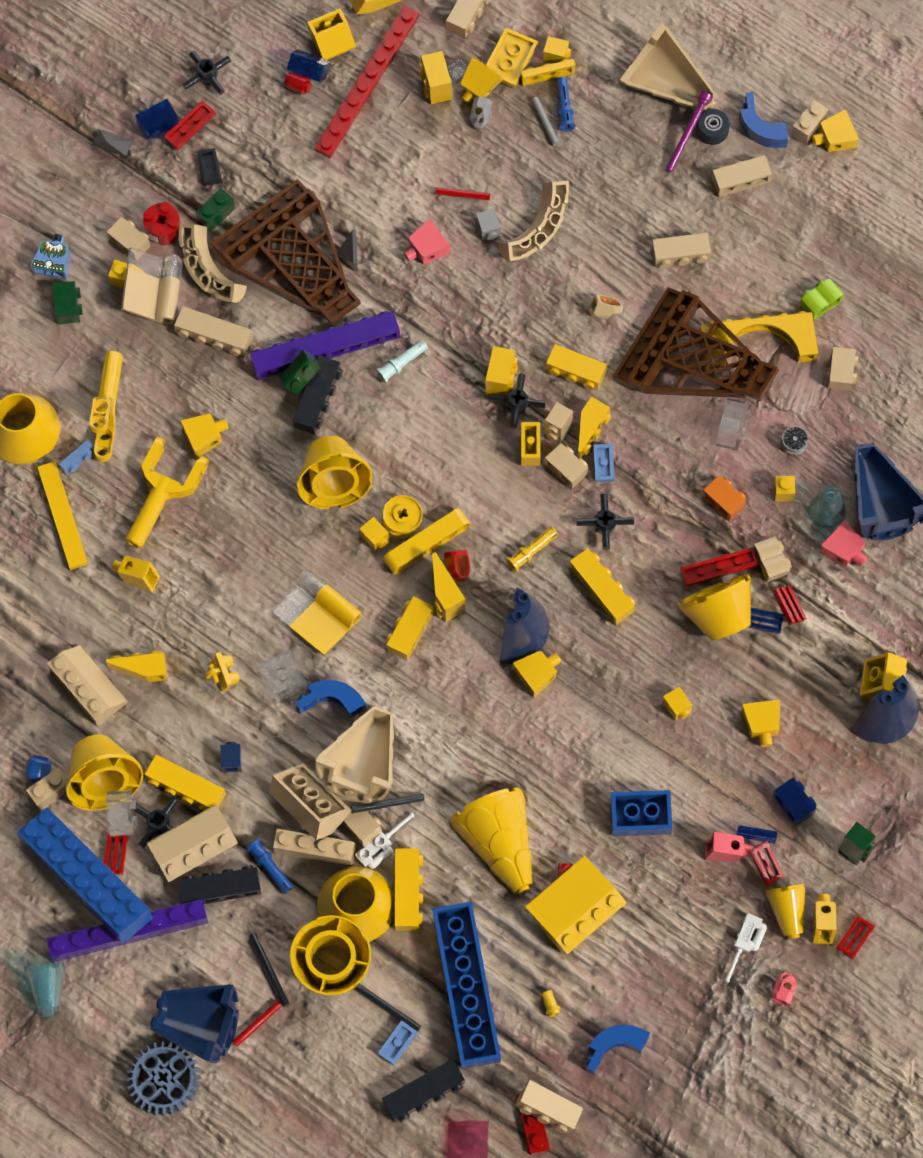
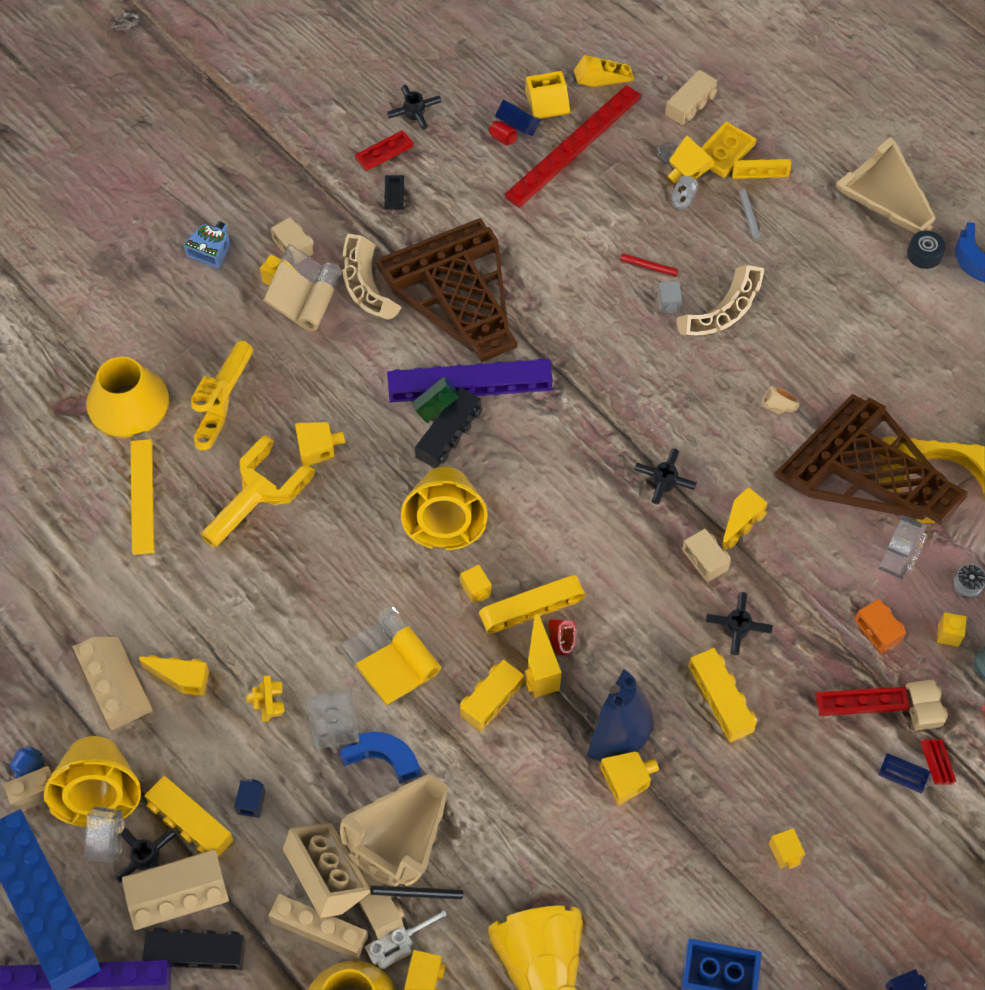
camera: 10 degrees right, 10 degrees down
dark green brick [53,281,83,325] -> none
medium blue plate [59,440,94,476] -> none
dark grey slope [92,129,133,157] -> none
red tile [104,833,128,875] -> none
yellow torso [112,556,160,593] -> none
clear blue brick [135,99,179,140] -> none
red brick [143,202,181,246] -> none
tan brick [174,306,253,357] -> none
dark green brick [195,188,236,233] -> none
blue pin [246,839,294,894] -> none
dark grey slope [337,230,358,271] -> none
light aqua pin [375,340,428,383] -> none
yellow wheel [383,495,422,538] -> none
coral torso [404,219,450,264] -> none
yellow brick [419,51,452,104] -> none
yellow brick [486,346,518,396] -> none
yellow pin [506,526,558,572] -> none
yellow brick [521,422,540,466] -> none
yellow brick [543,36,572,63] -> none
tan brick [544,402,573,443] -> none
yellow brick [546,344,607,390] -> none
blue pin [556,77,575,132] -> none
medium blue plate [593,444,614,483] -> none
tan brick [652,233,711,268] -> none
magenta piece [666,90,713,173] -> none
yellow cone [677,574,751,641] -> none
tan brick [712,155,772,197] -> none
yellow torso [741,700,780,747] -> none

